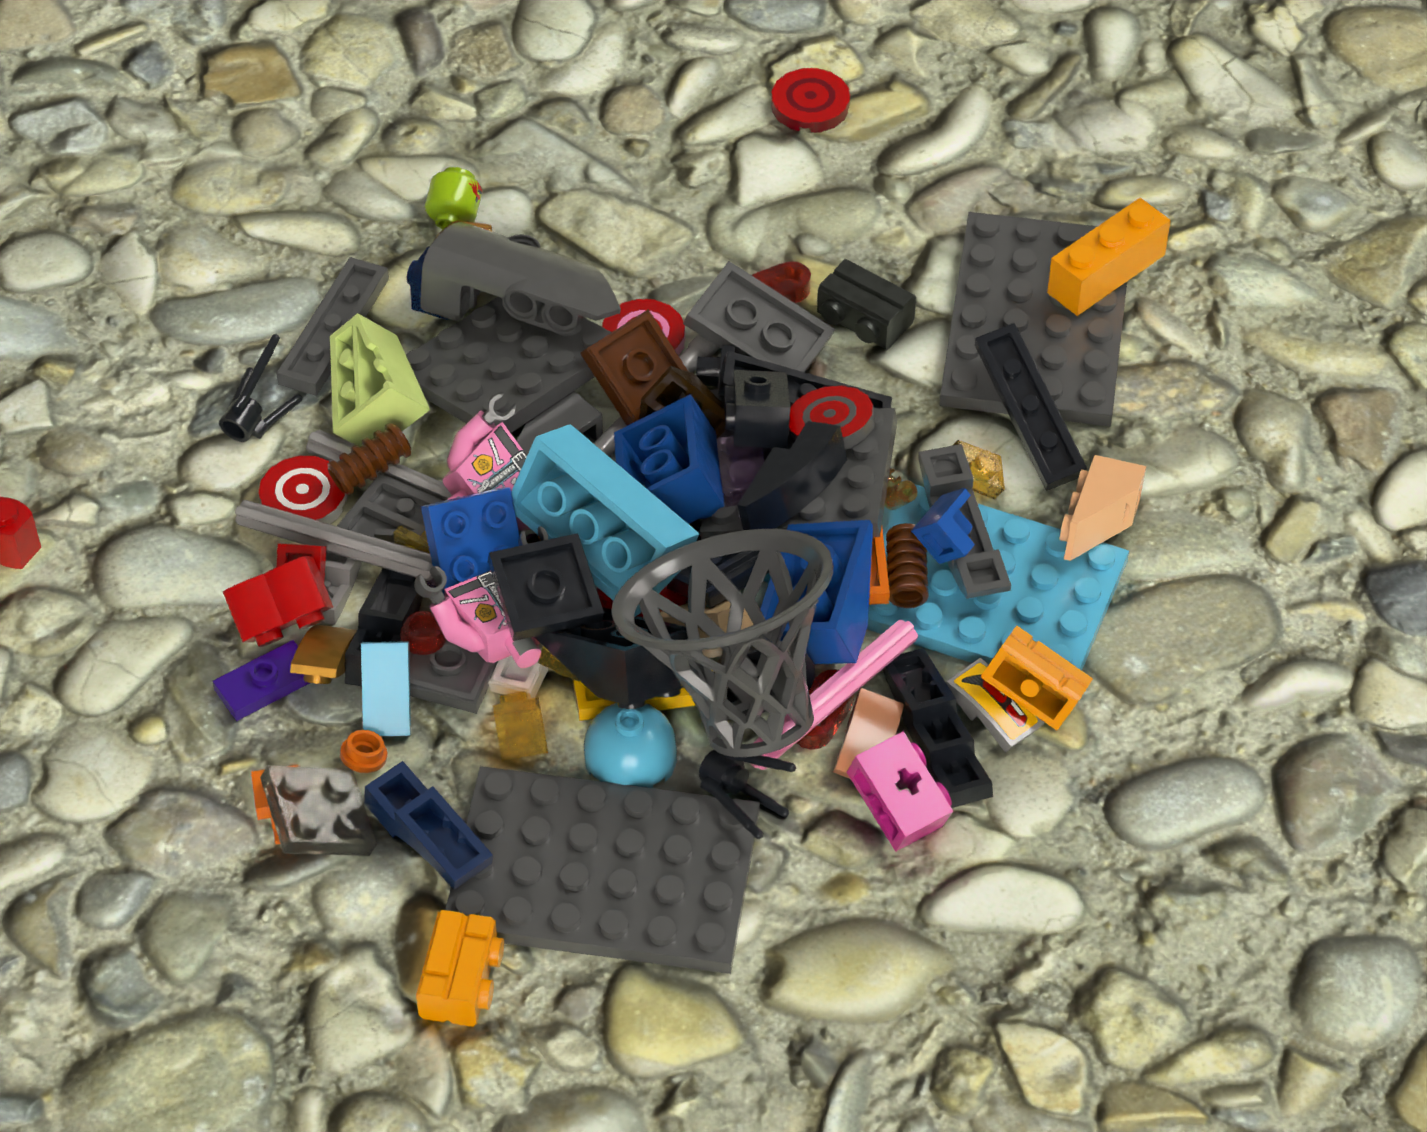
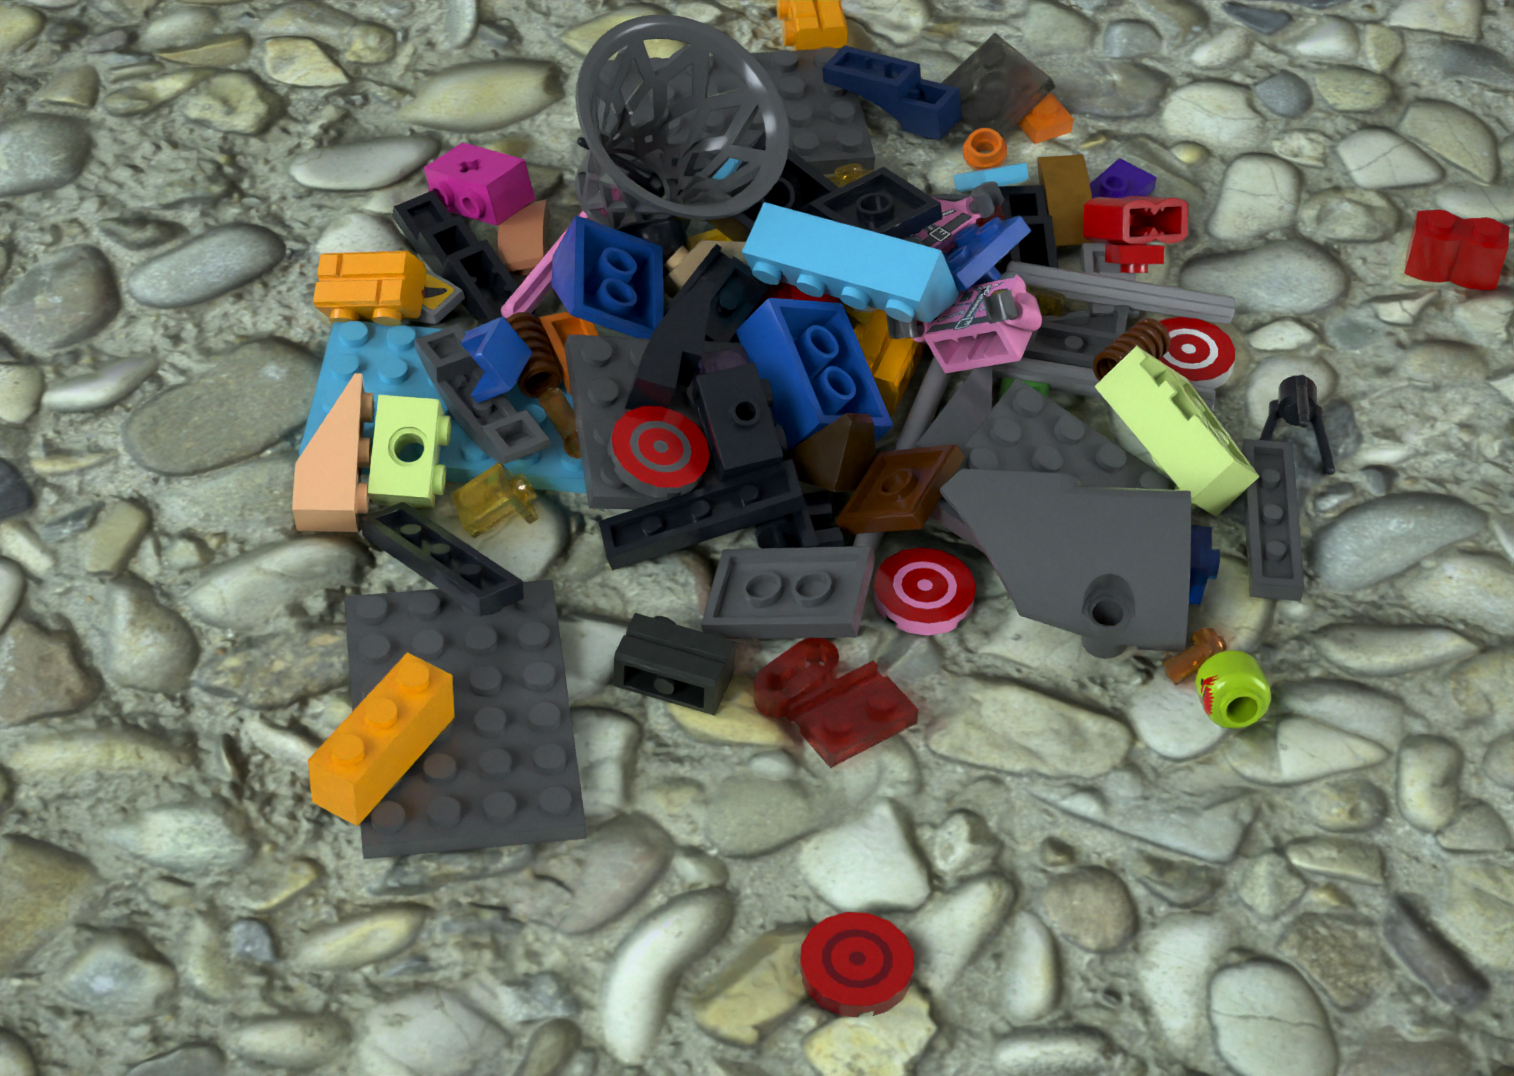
camera: 160 degrees right, 5 degrees down
none -> yellowish green brick [367,395,451,509]
none -> clear red plate [786,660,919,768]

